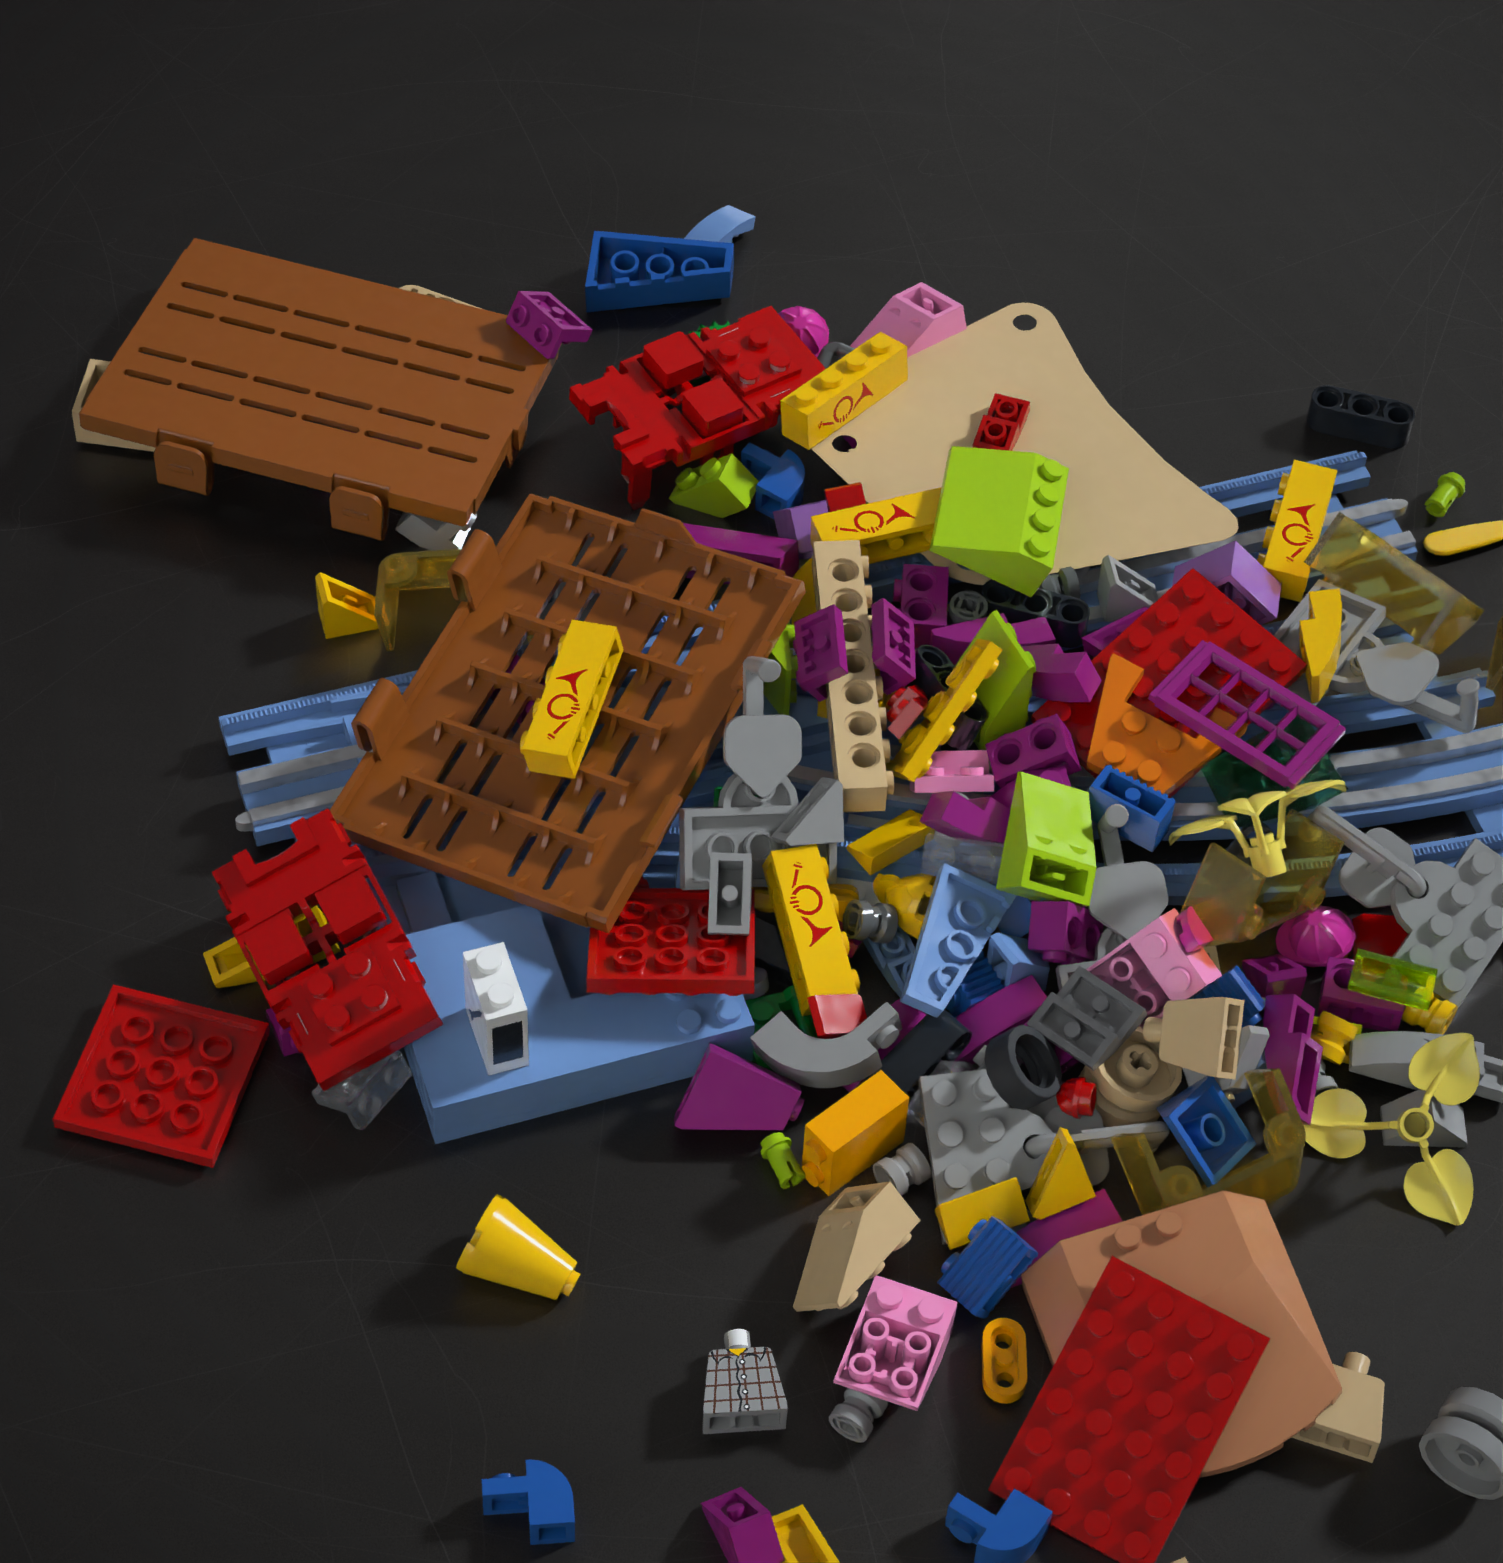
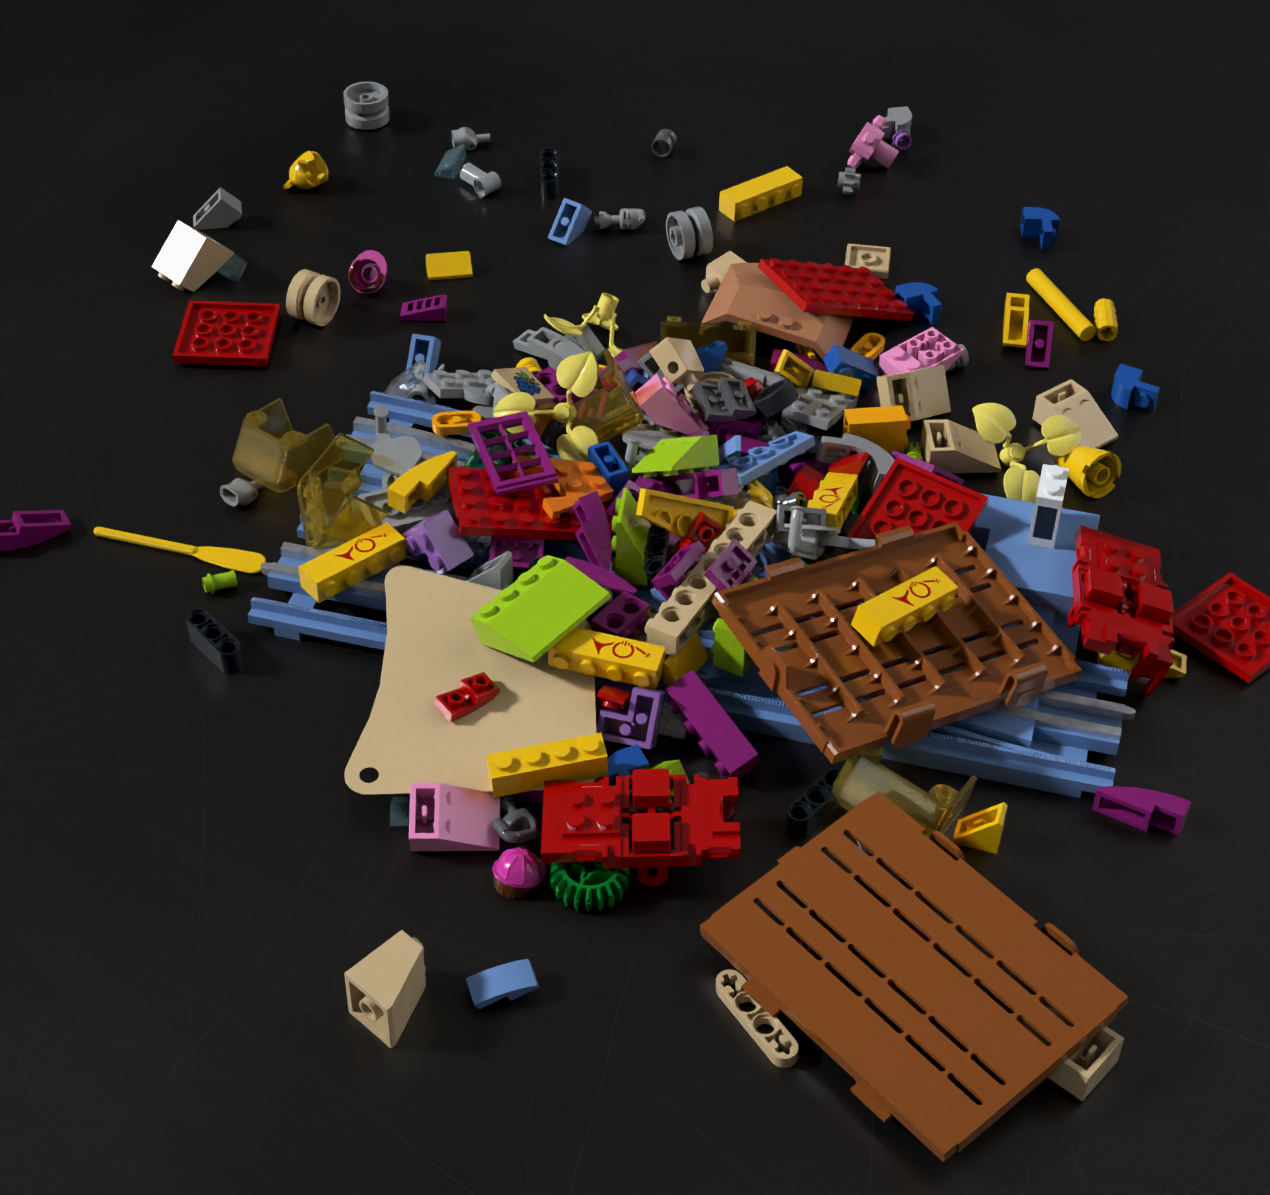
camera: 145 degrees left, 10 degrees down
magenta bracket [506,291,592,359] -> none
blue wedge [585,231,734,312] -> none
light grey torso [702,1329,788,1434] -> none
light grey slope [708,852,753,936] -> none
dark pink tile [1176,906,1214,953] -> none
clear neon green brick [1347,948,1438,1011] -> none
none -> tan slope [344,930,426,1048]
none -> light orange plate [432,411,481,436]
none -> tan tile [491,367,555,406]
none -> red slope [786,464,826,506]
none -> tan slope [920,419,1001,474]
none -> light yellow plant [972,403,1082,503]
none -> tan slope [1032,379,1119,449]
none -> magenta slope [1092,786,1191,836]

